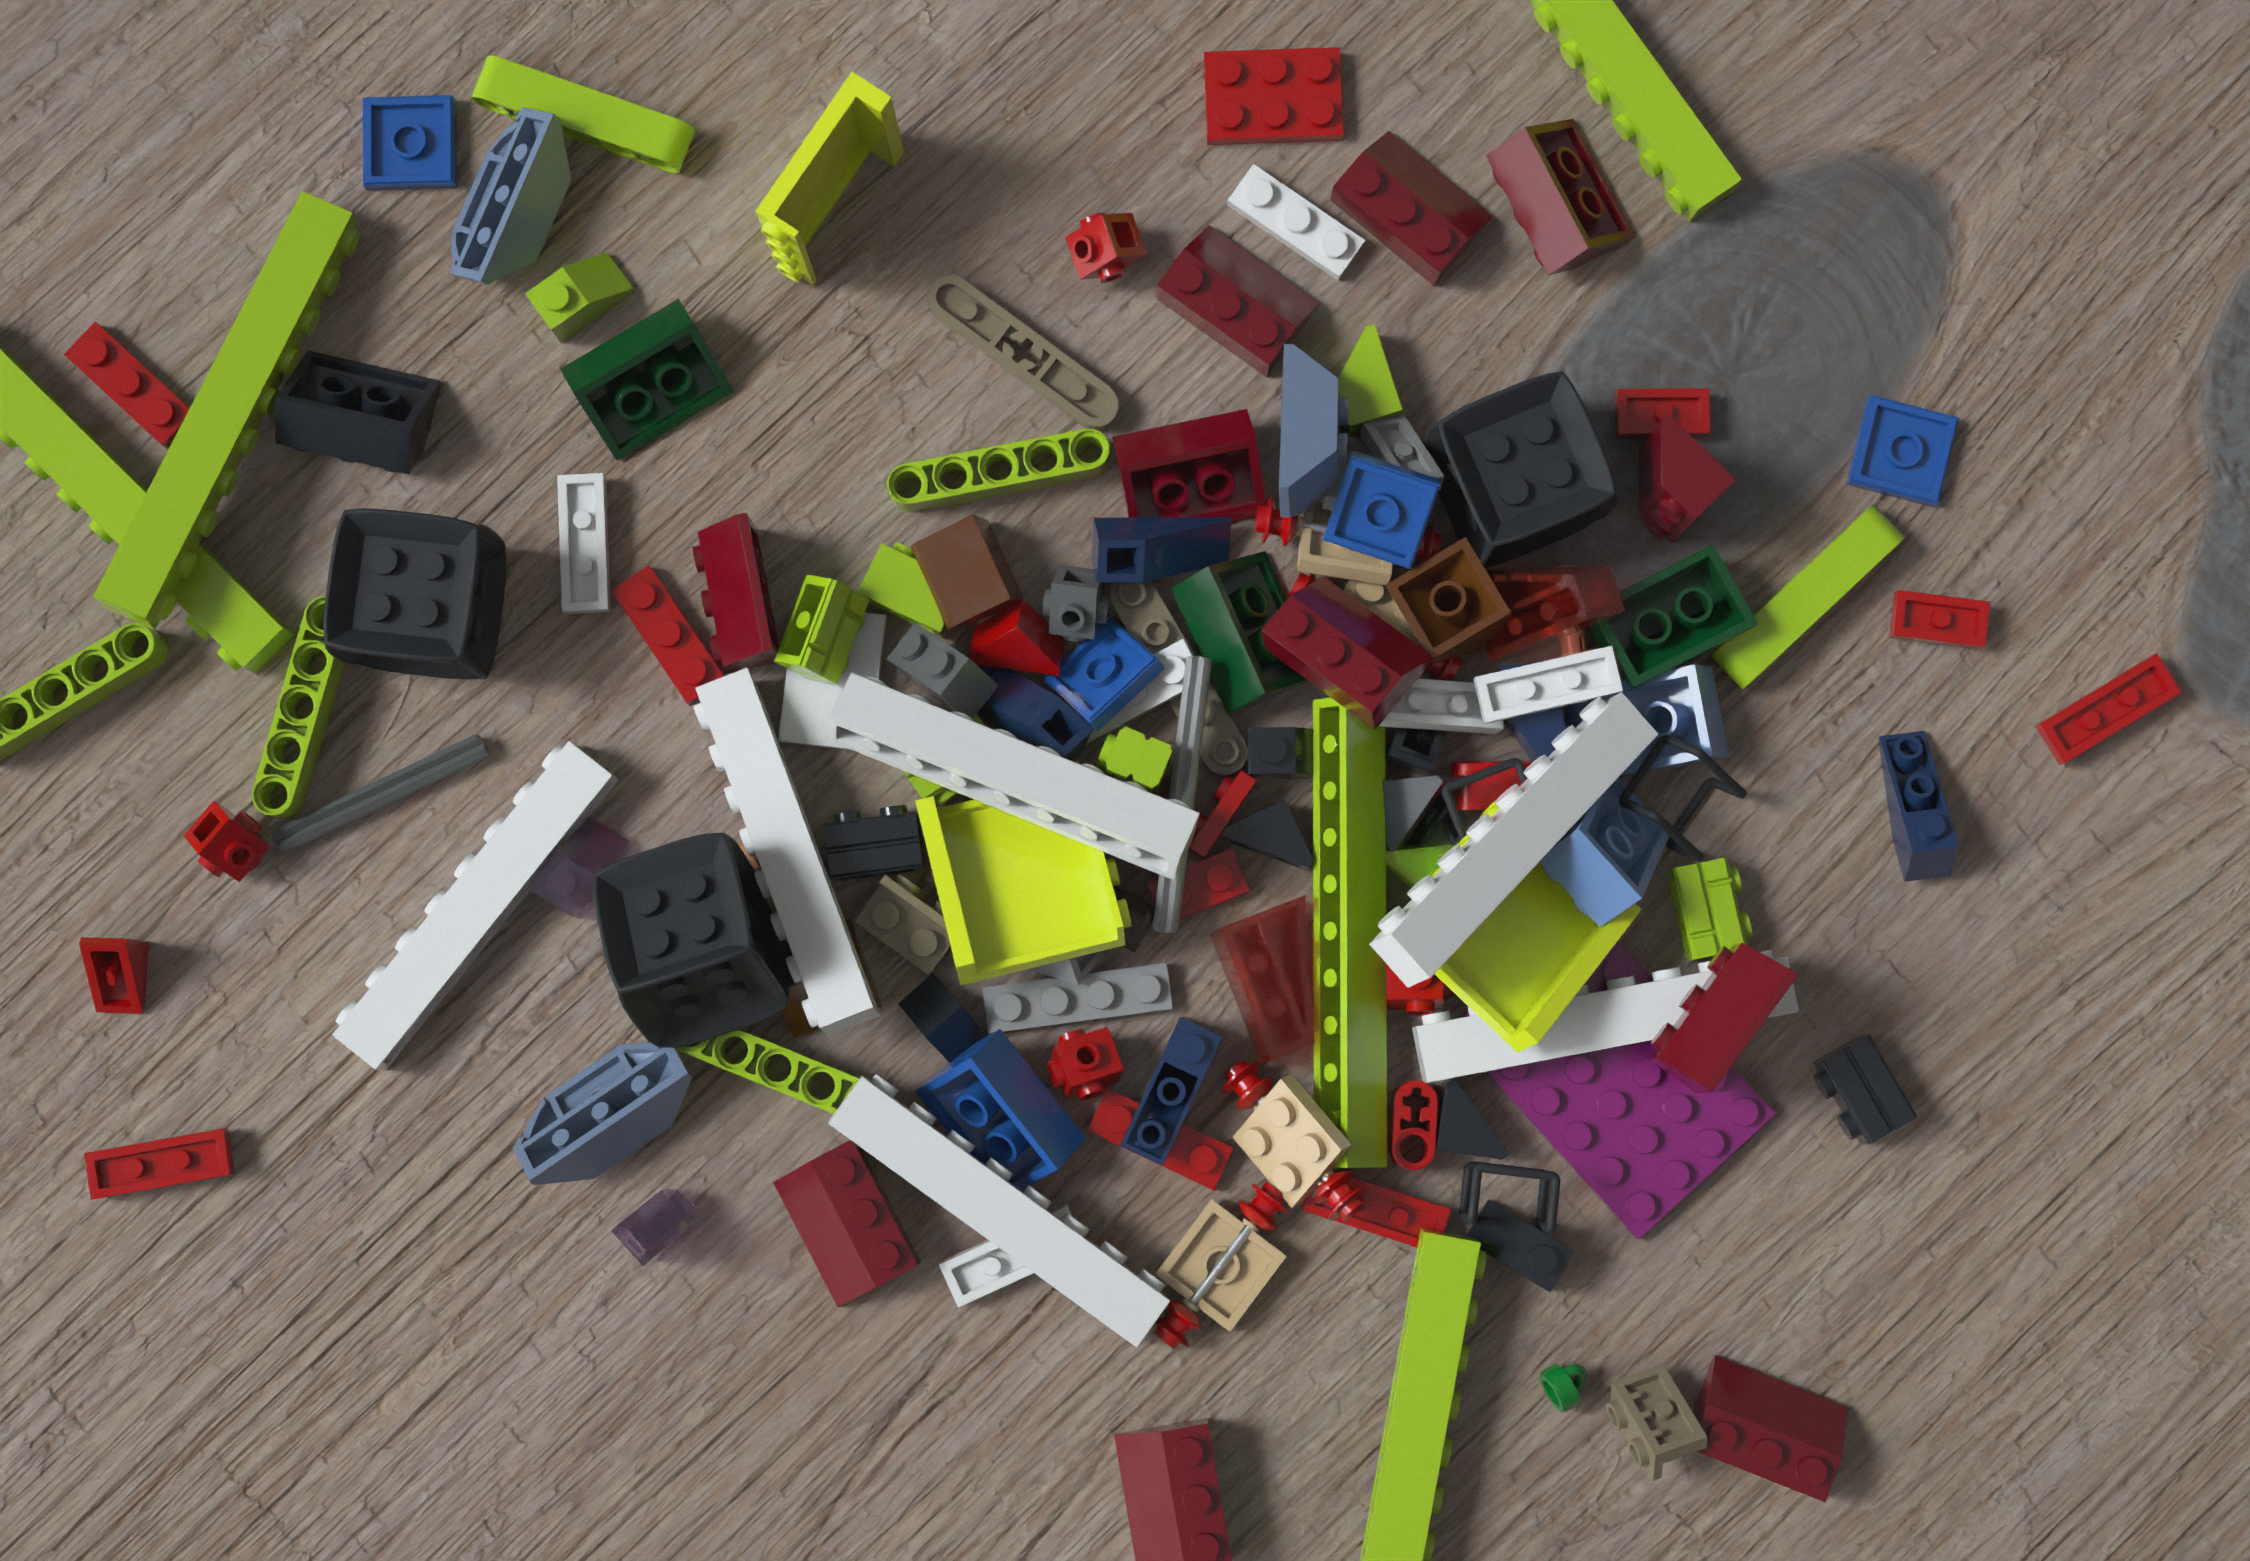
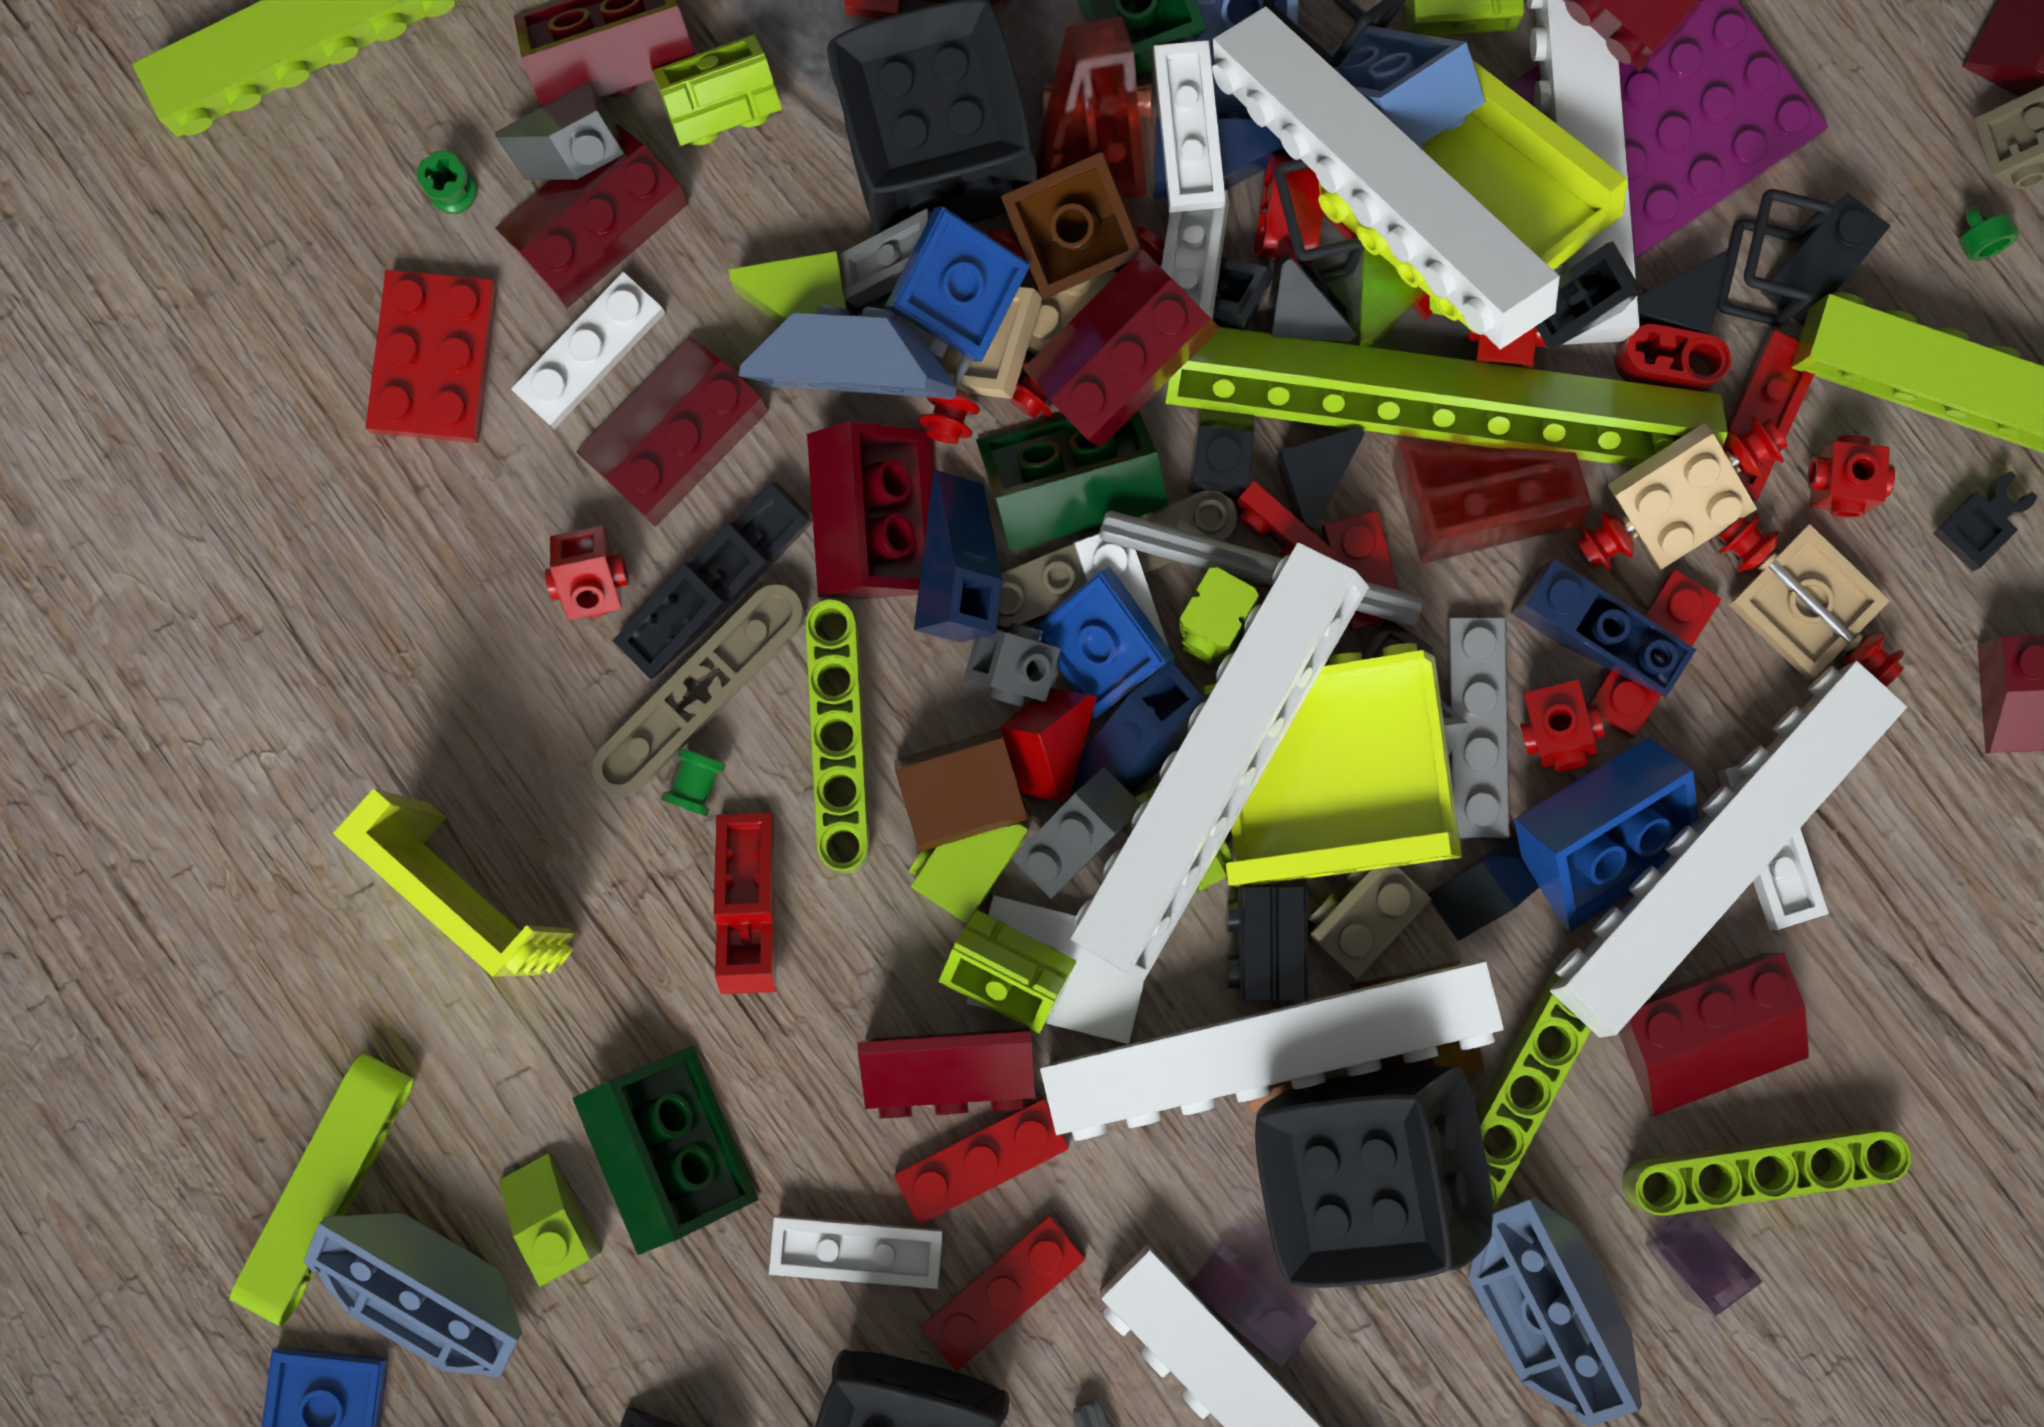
camera: 80 degrees left, 0 degrees up
none -> green bush [417,151,477,214]
none -> dark grey slope [495,81,624,180]
none -> black slope [612,482,813,679]
none -> lime brick [652,35,782,146]
none -> green bush [660,748,727,817]
none -> red slope [713,813,777,994]
none -> red plate [920,1214,1086,1371]
none -> black slope [1535,241,1642,350]
none -> lime beam [1622,1128,1911,1216]
none -> red brick [1807,435,1895,518]
none -> black plate [1933,471,2037,571]

